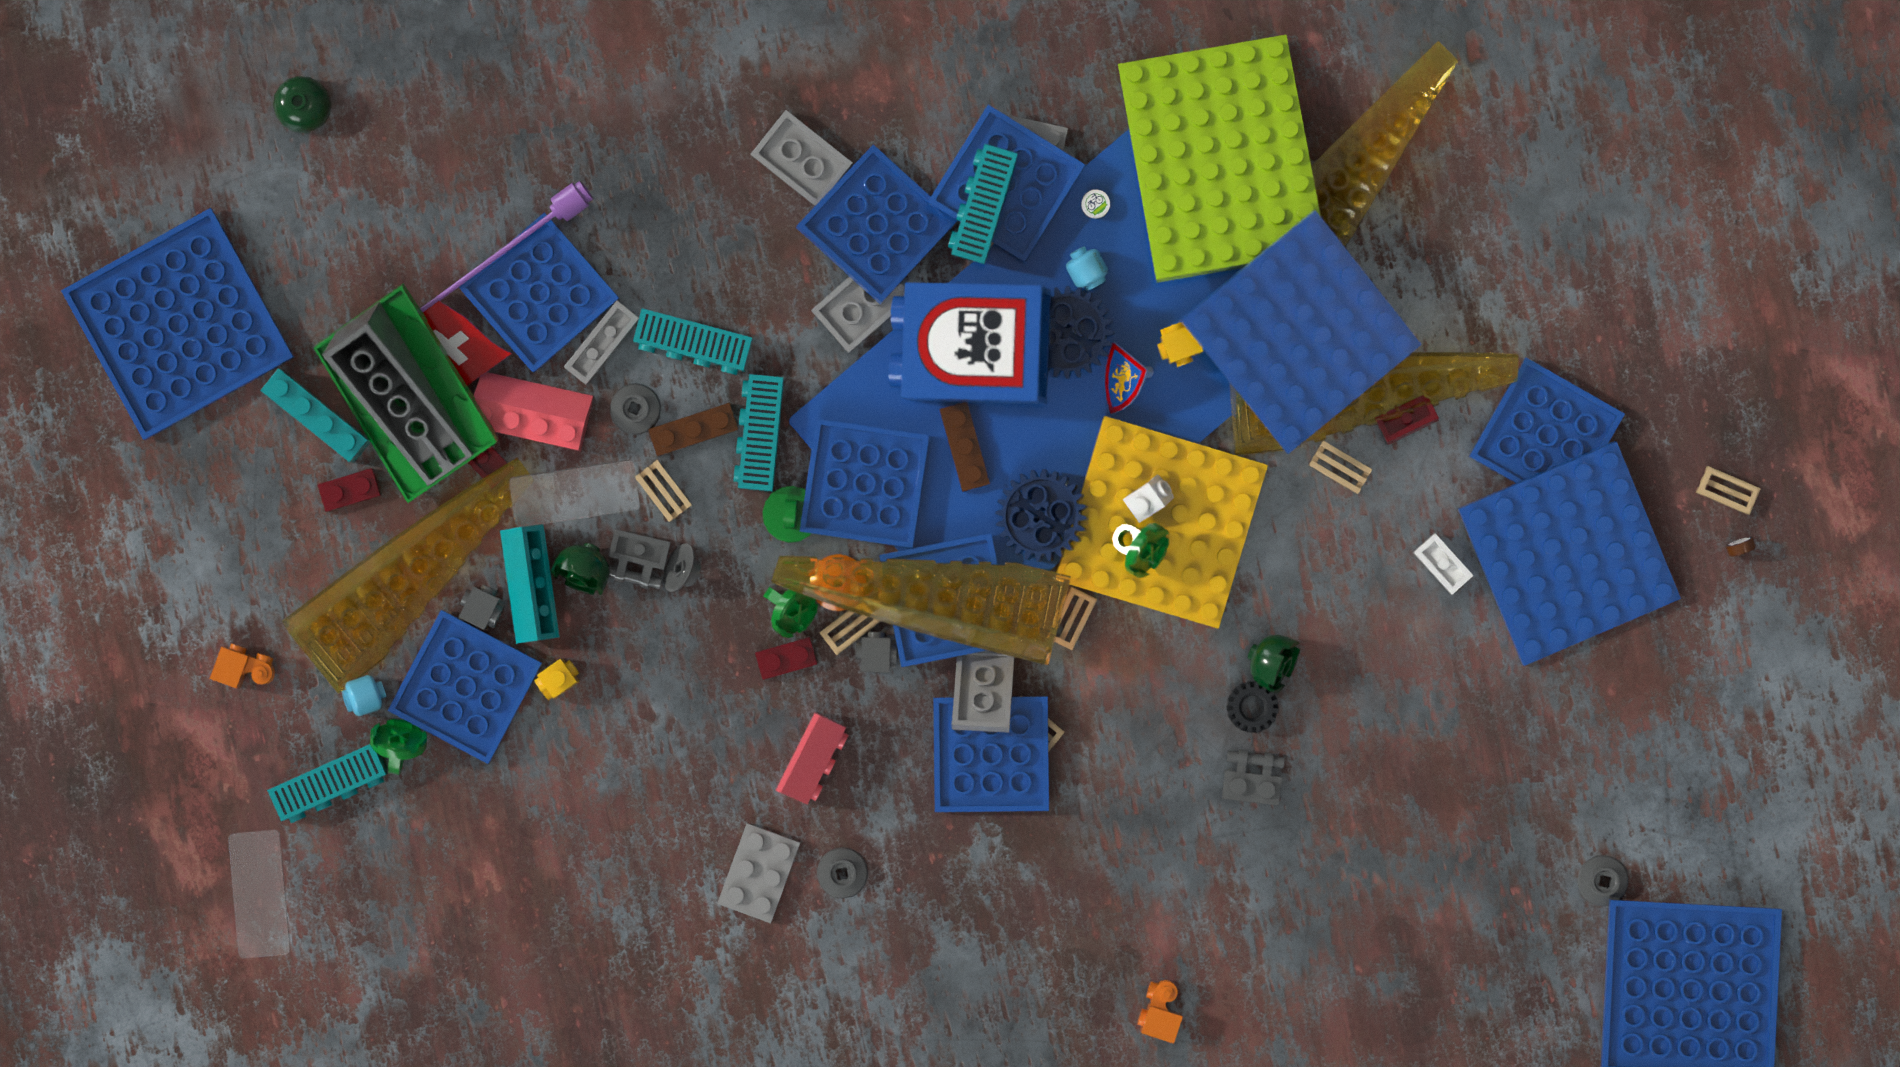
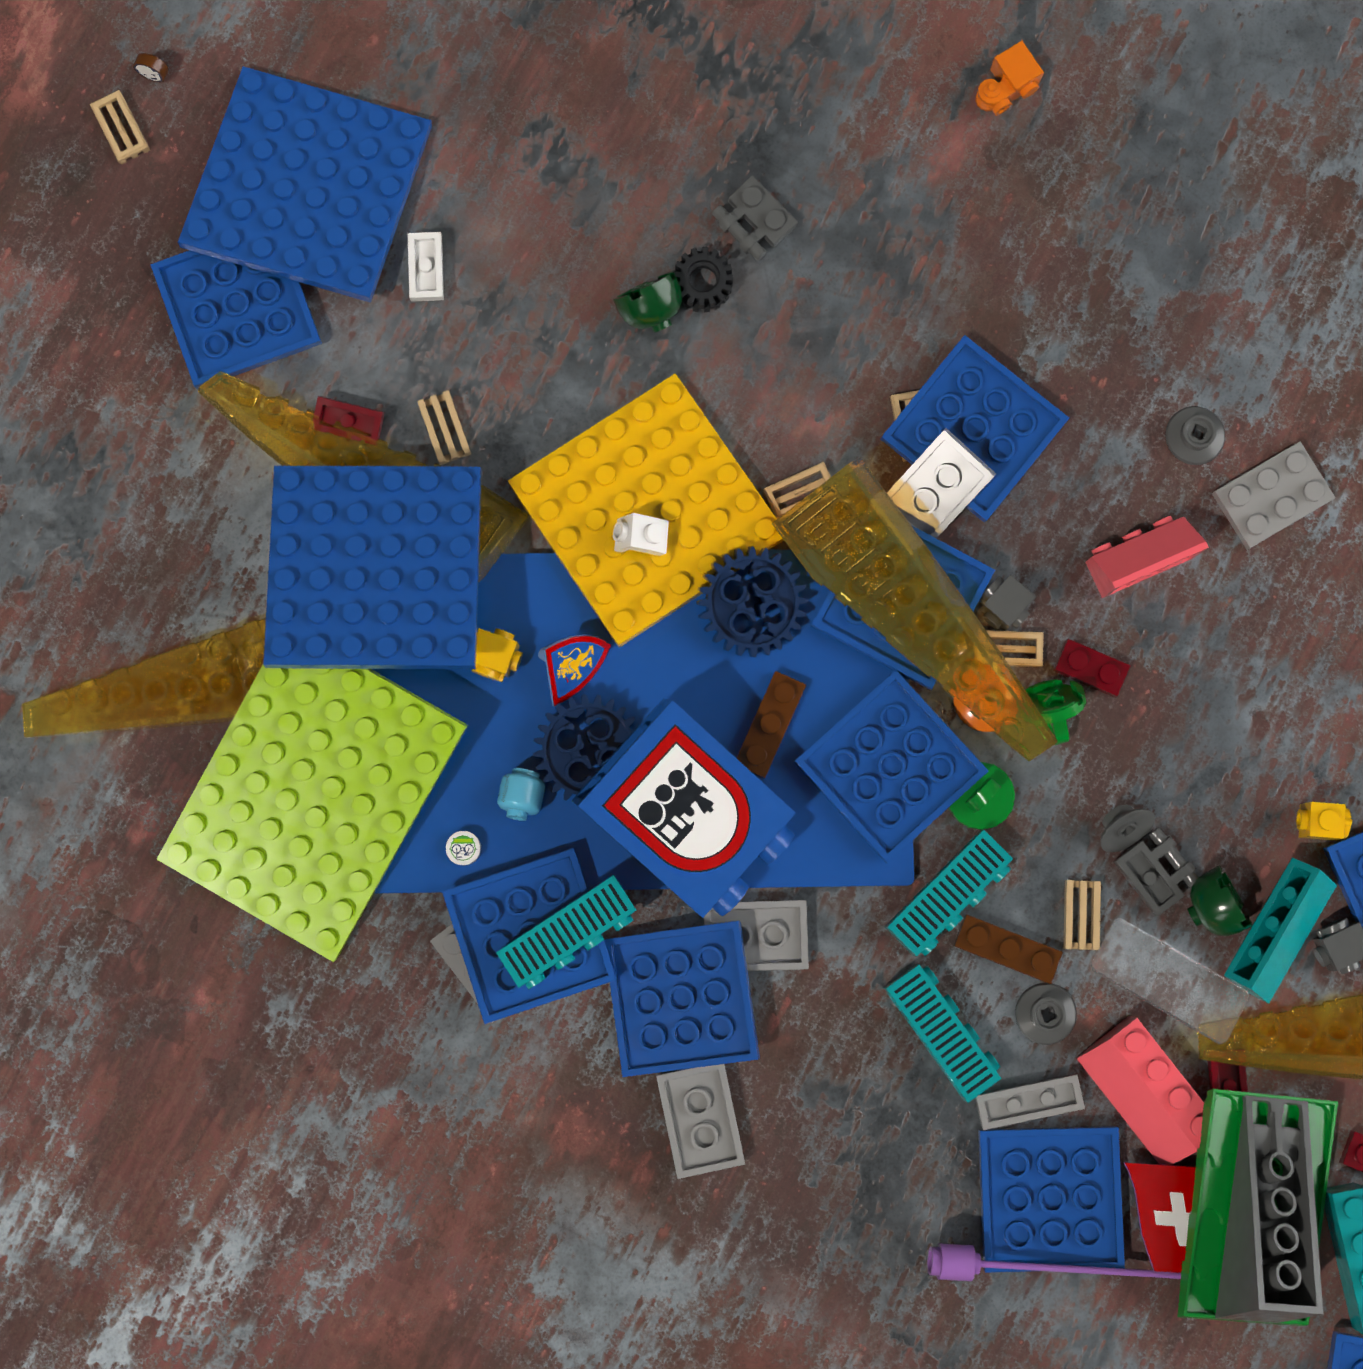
camera: 140 degrees left, 5 degrees down
green tile [1113,523,1169,578] -> none

